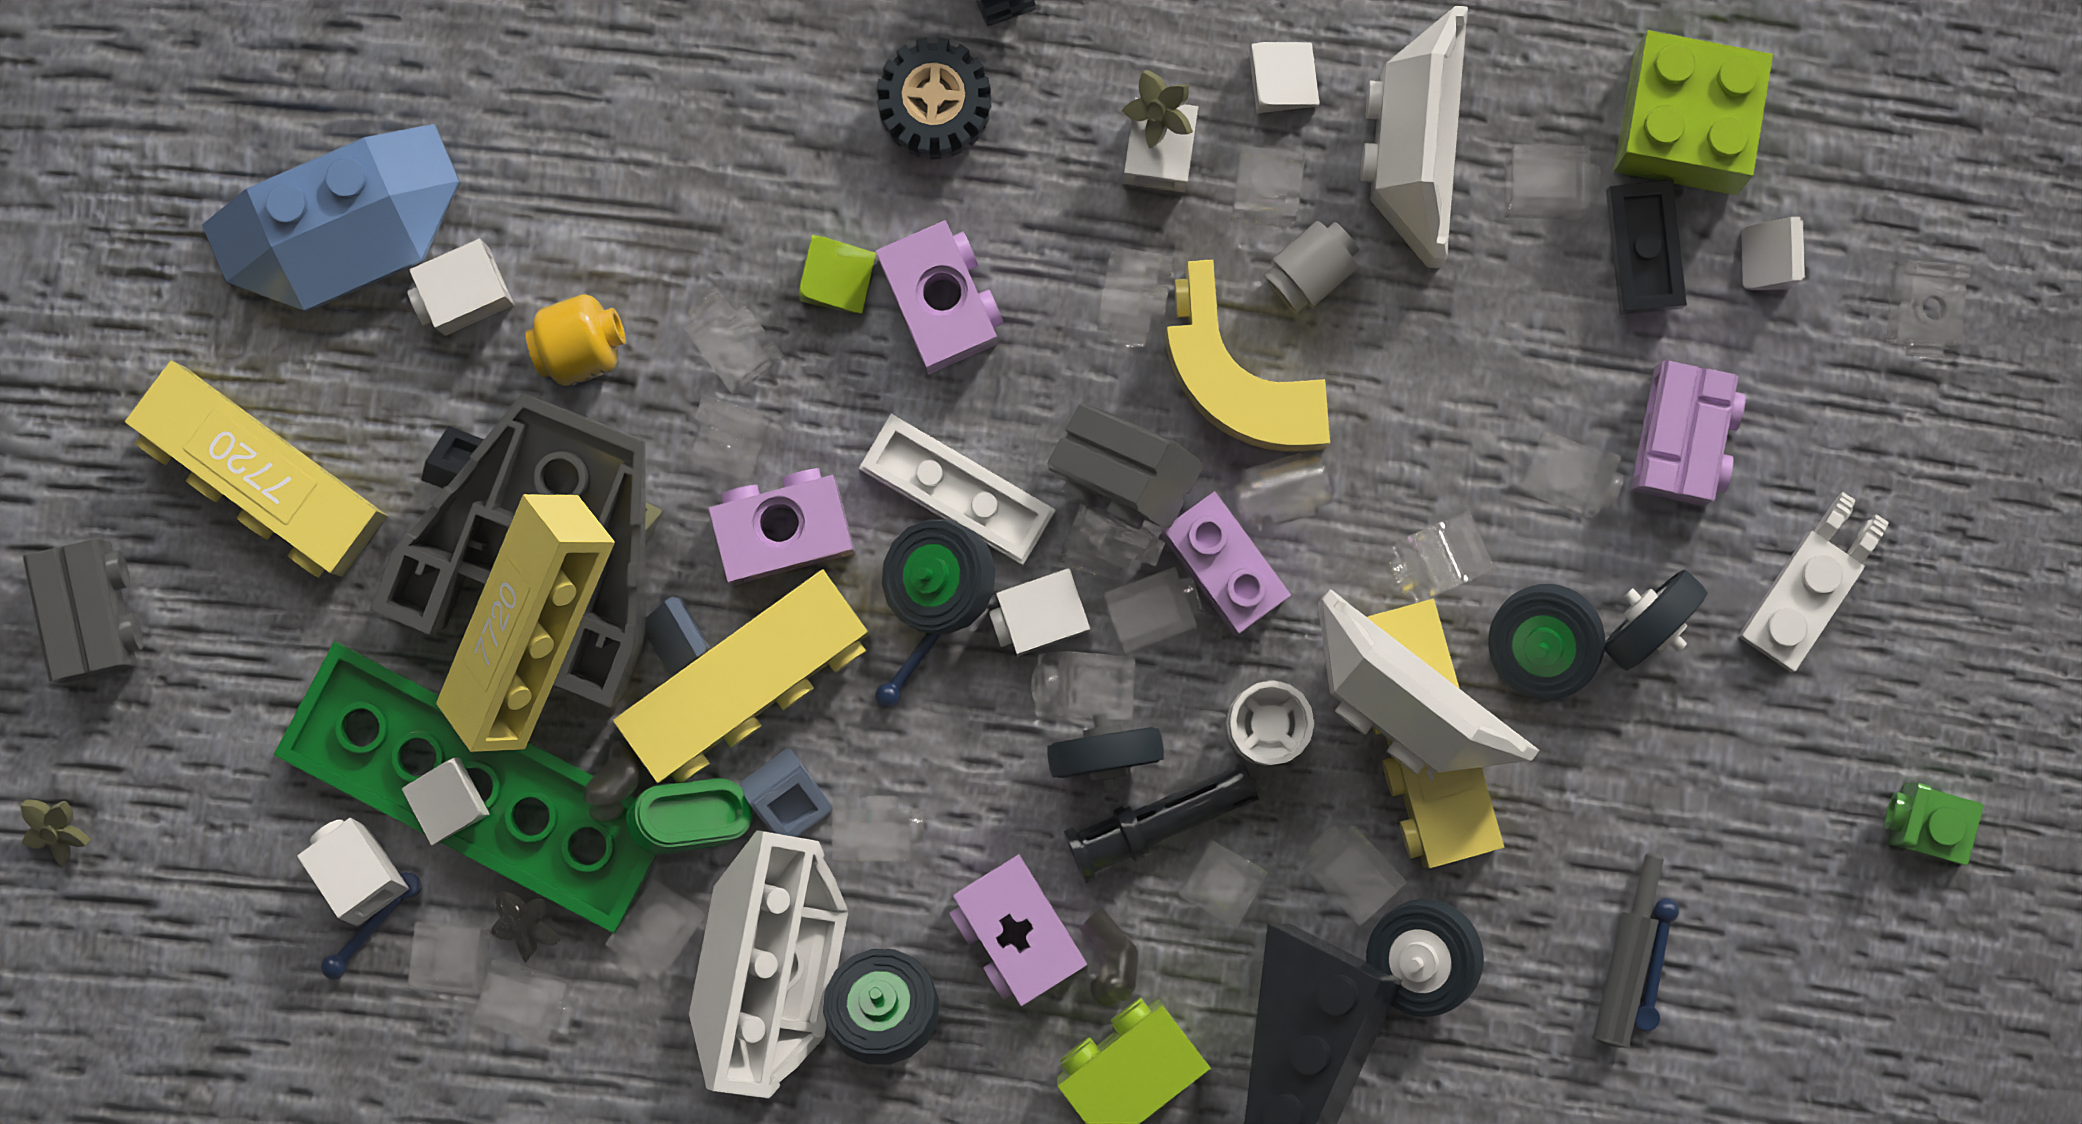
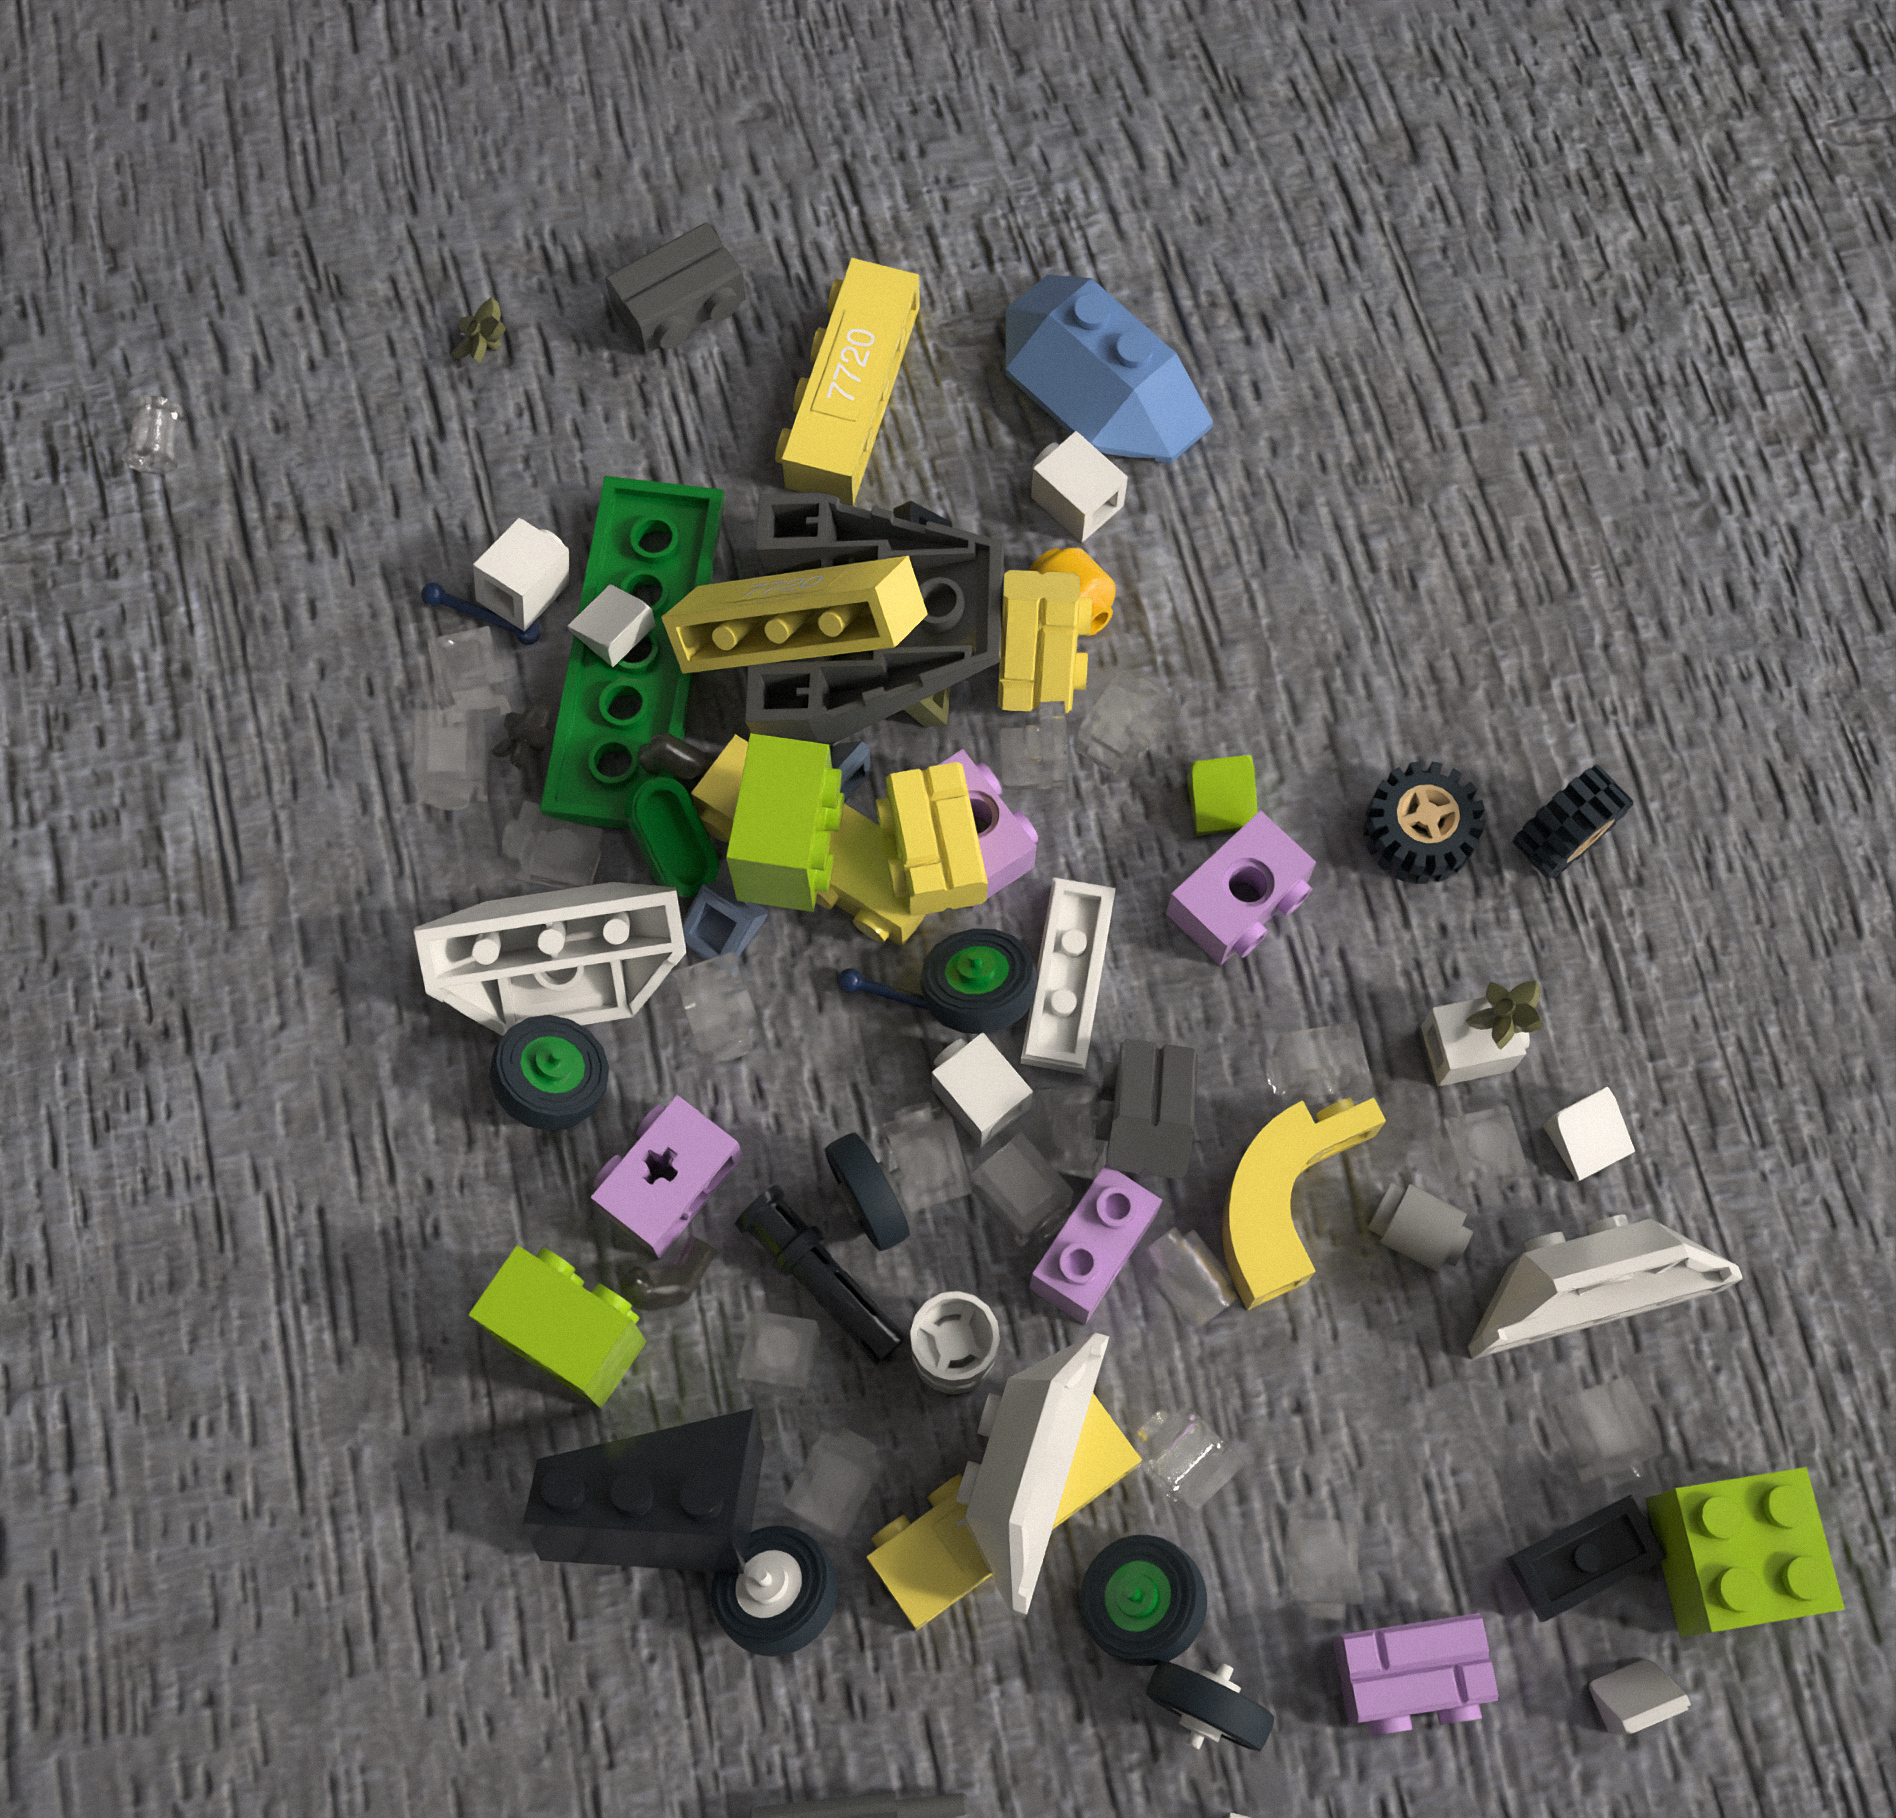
camera: 70 degrees right, 15 degrees down
none -> lime brick [726,733,844,912]
none -> light yellow brick [875,762,988,916]
none -> light yellow brick [998,570,1092,713]

